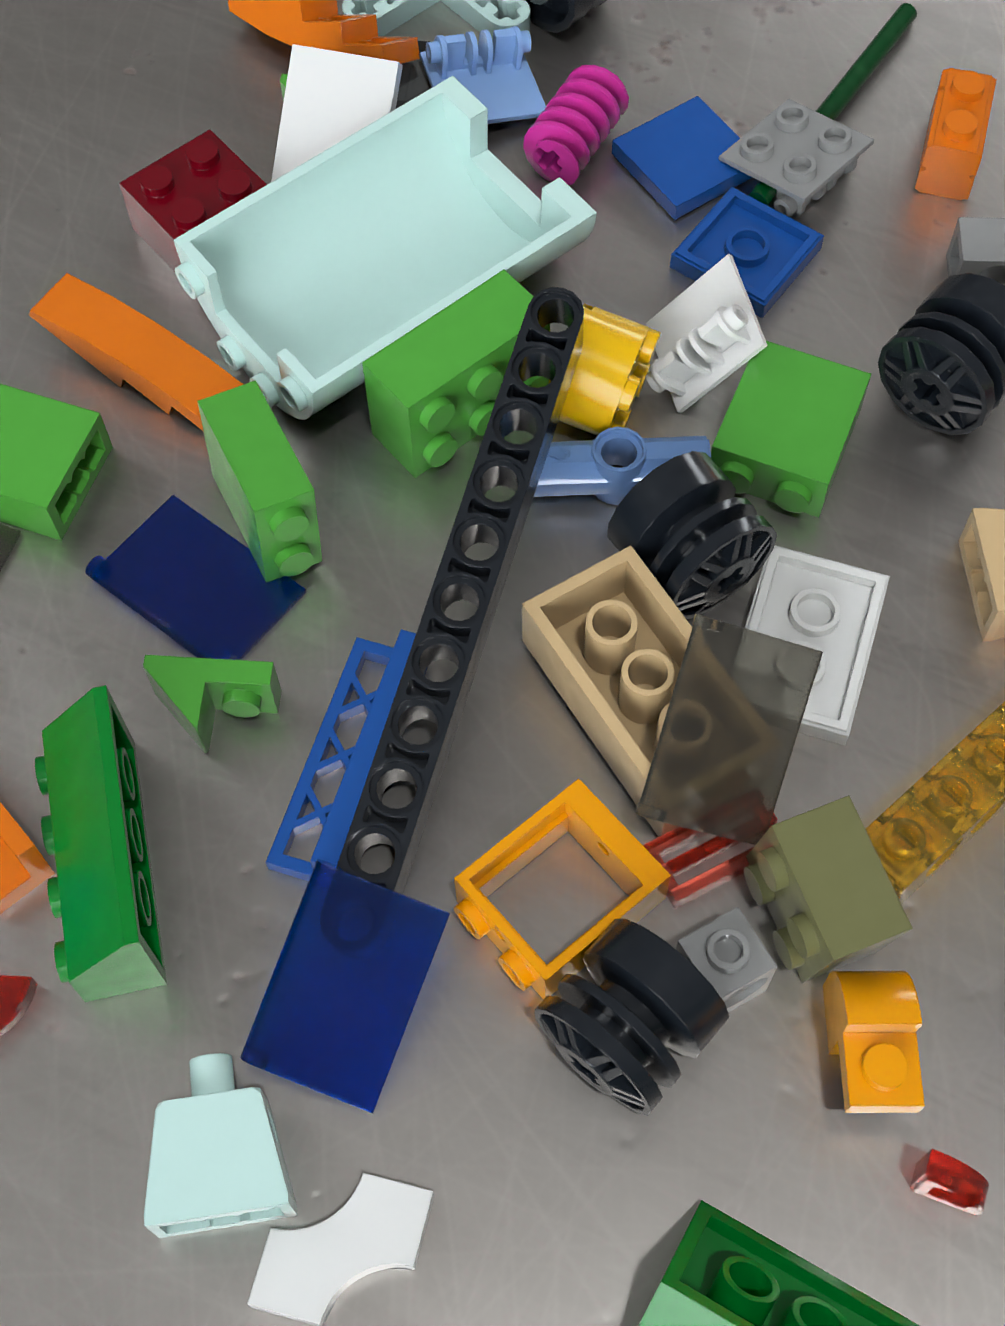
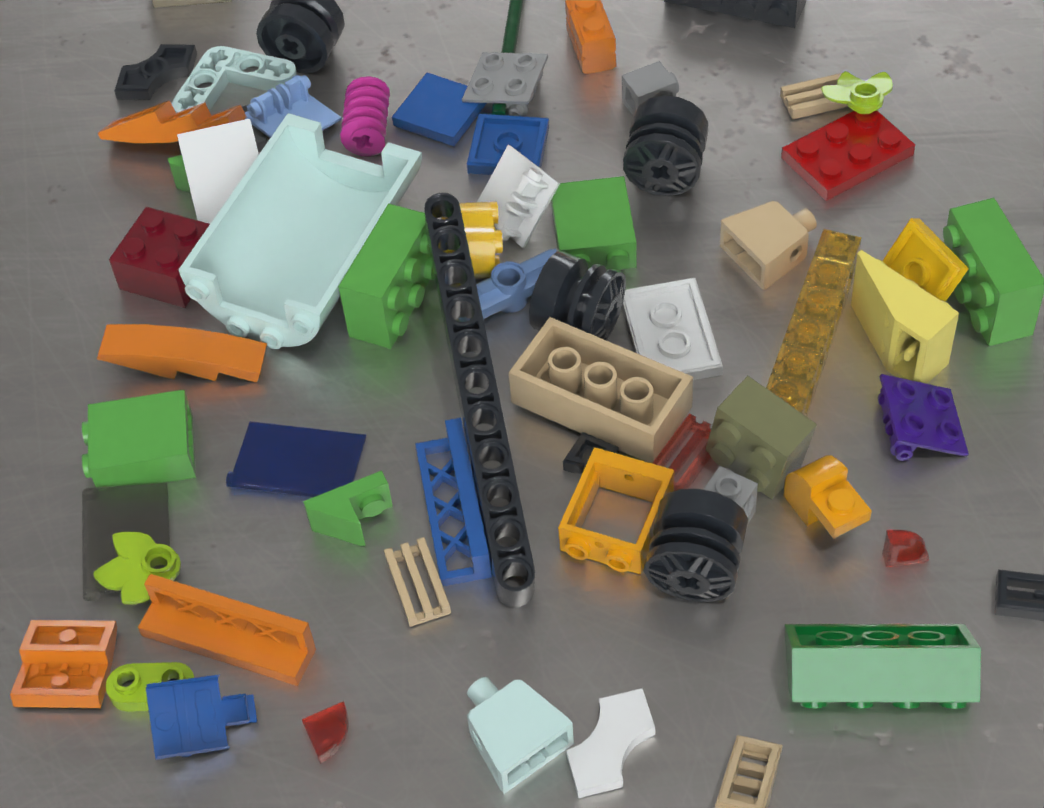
camera: 25 degrees left, 10 degrees down
green slope [35,685,167,1002] -> none
bright green brick [197,380,323,583] -> none
clear blue piece [240,859,450,1113] -> none
clear smoke piece [635,614,823,845] -> none
none -> tan tile [384,537,451,627]
none -> black tile [563,432,619,474]

